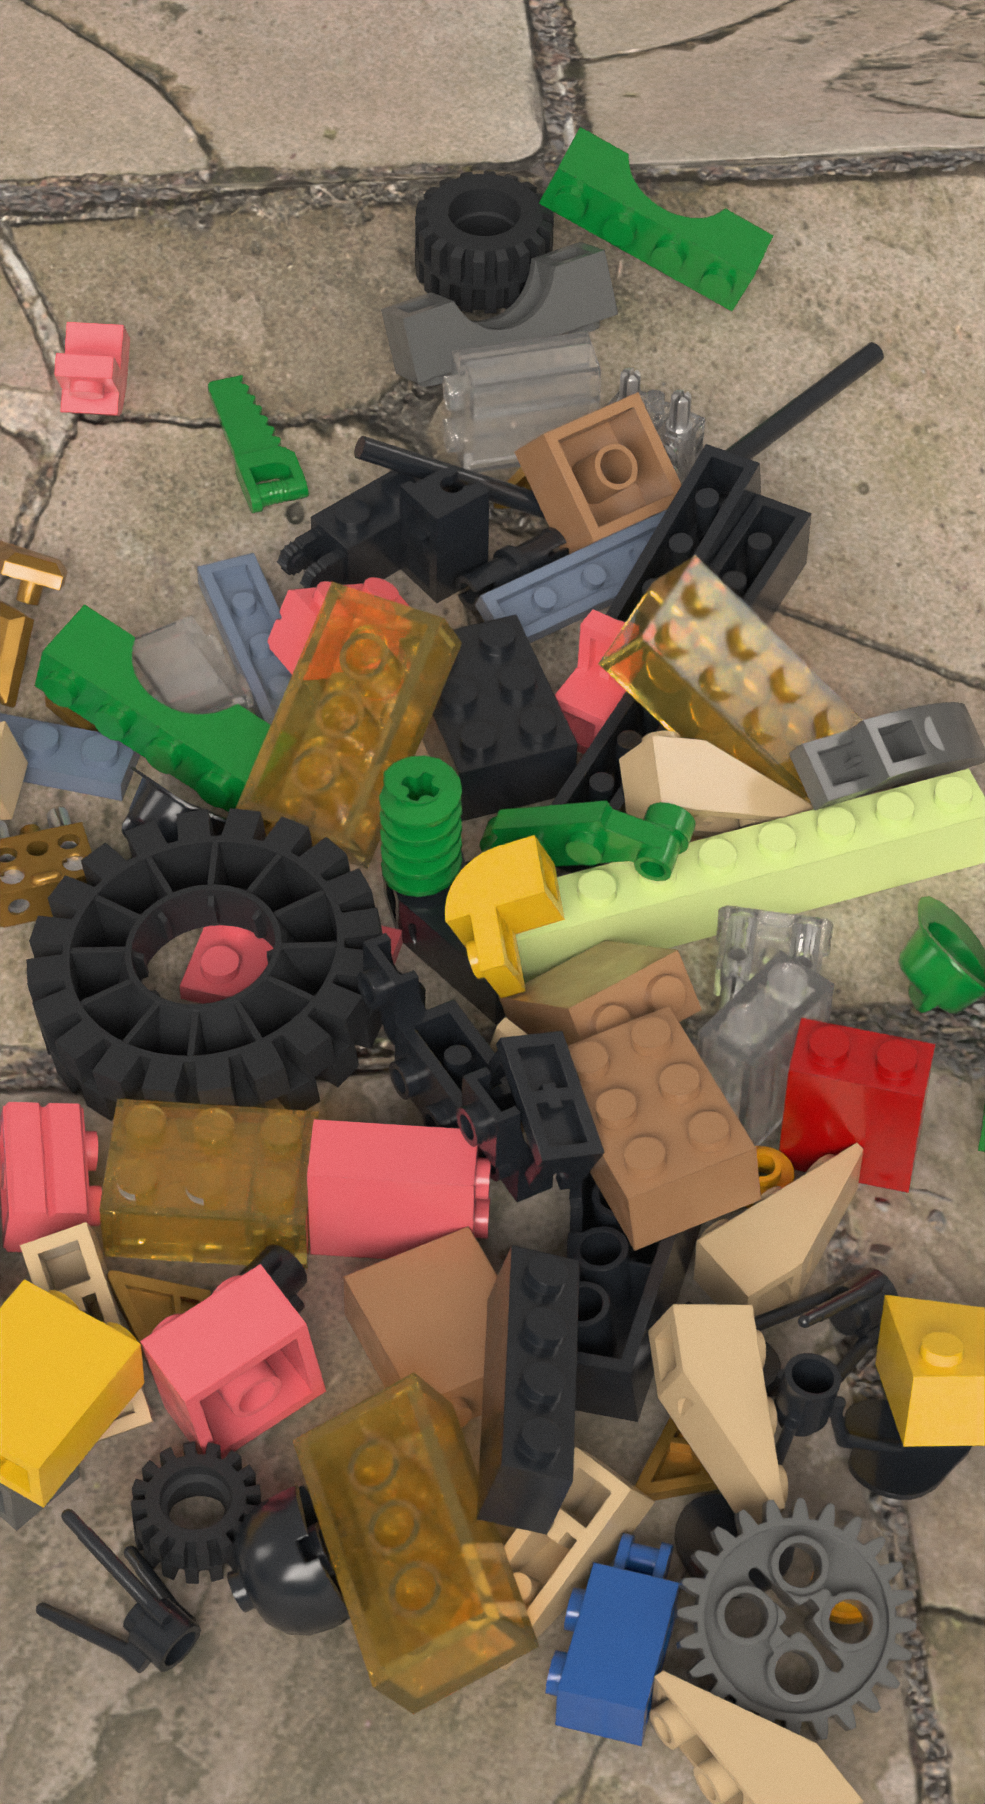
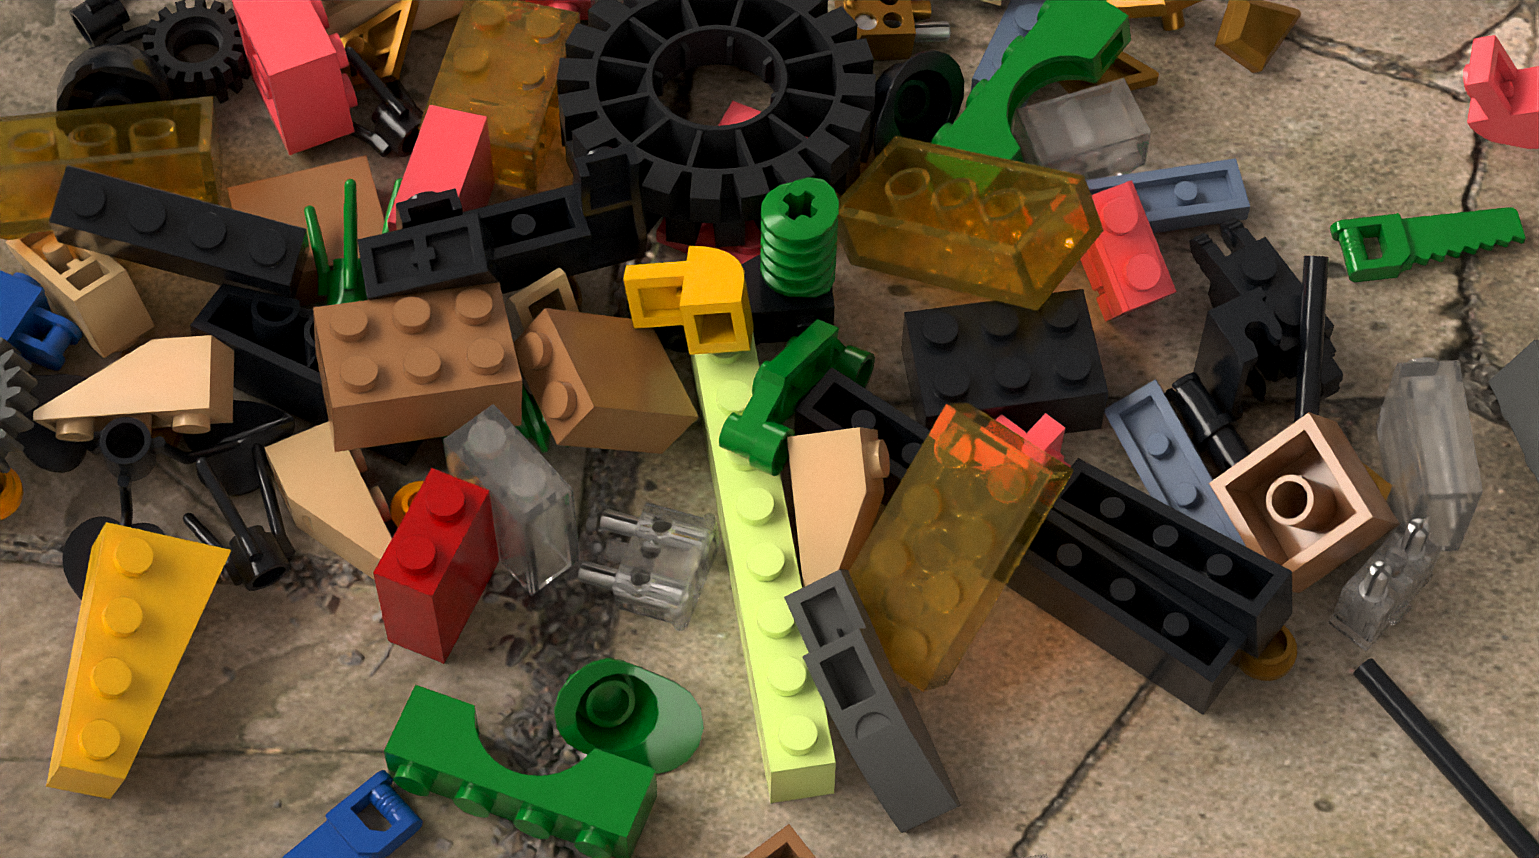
camera: 100 degrees right, 10 degrees up
none -> green plant [304,178,403,305]

